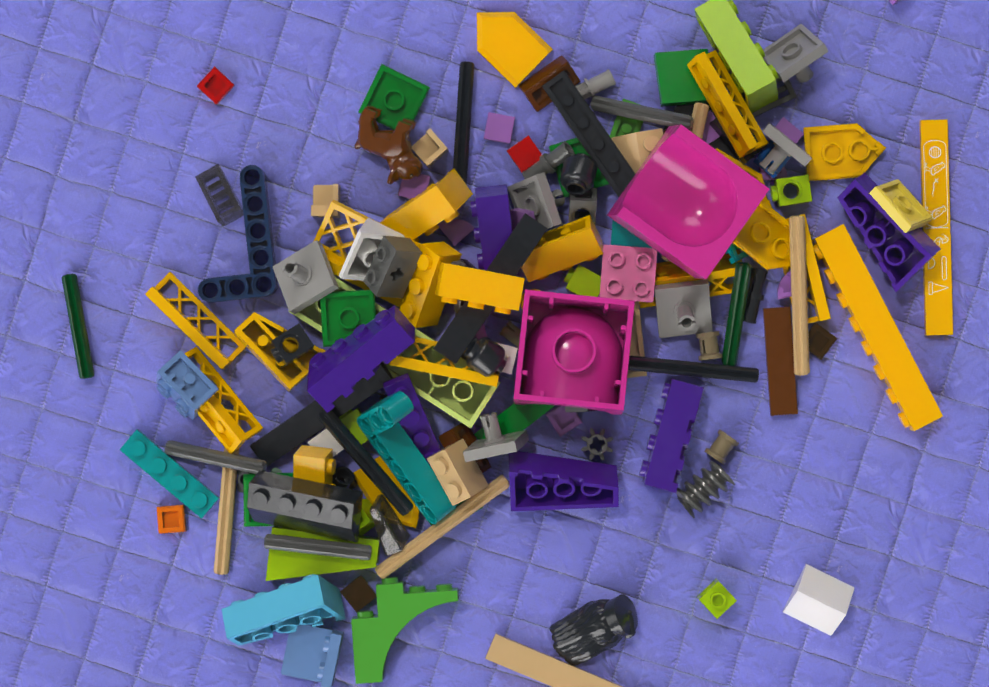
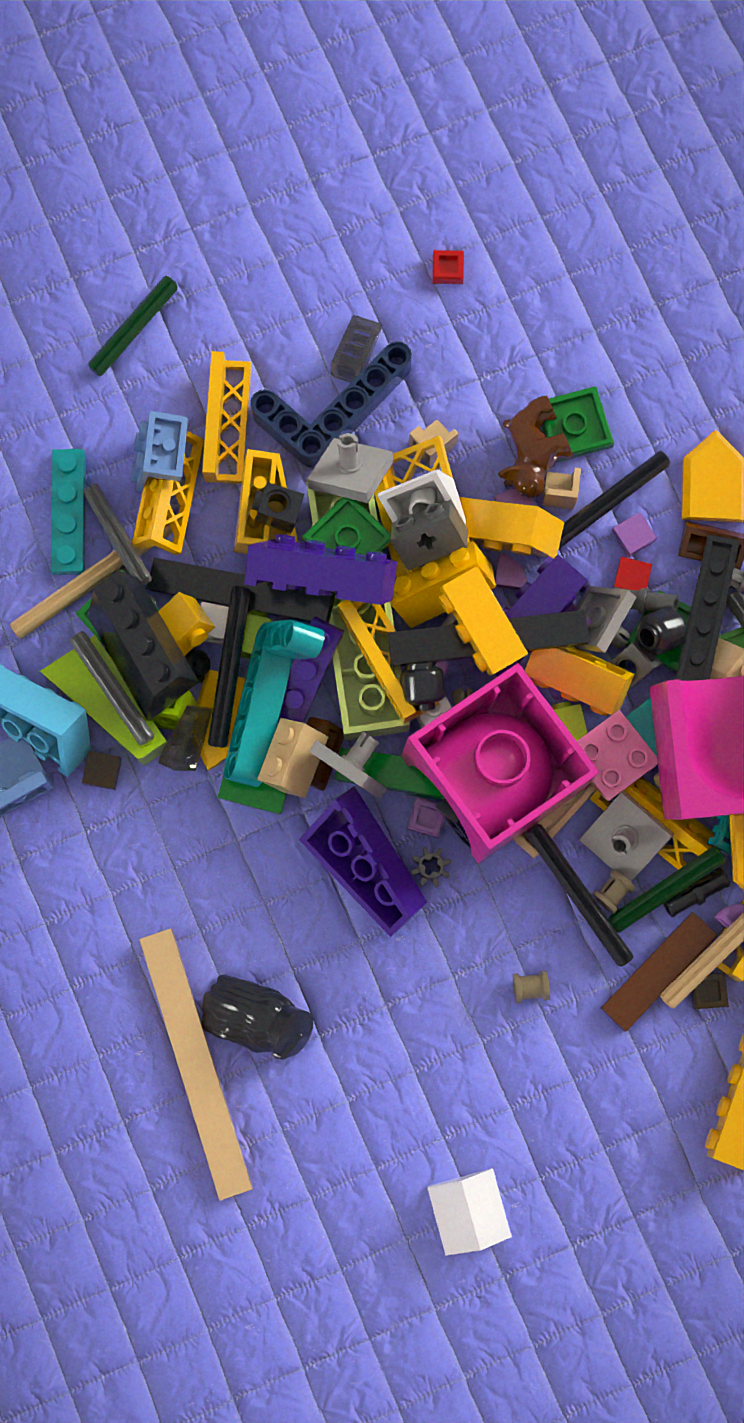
camera: 50 degrees right, 10 degrees down
orange tile [156,504,187,534] -> none
bright green arch [351,577,459,684] -> none
tan axle [375,475,510,579] -> none
dark purple wedge [639,378,704,493] -> none
dark grey piece [676,461,736,518] -> none
lime brick [697,578,737,619] -> none

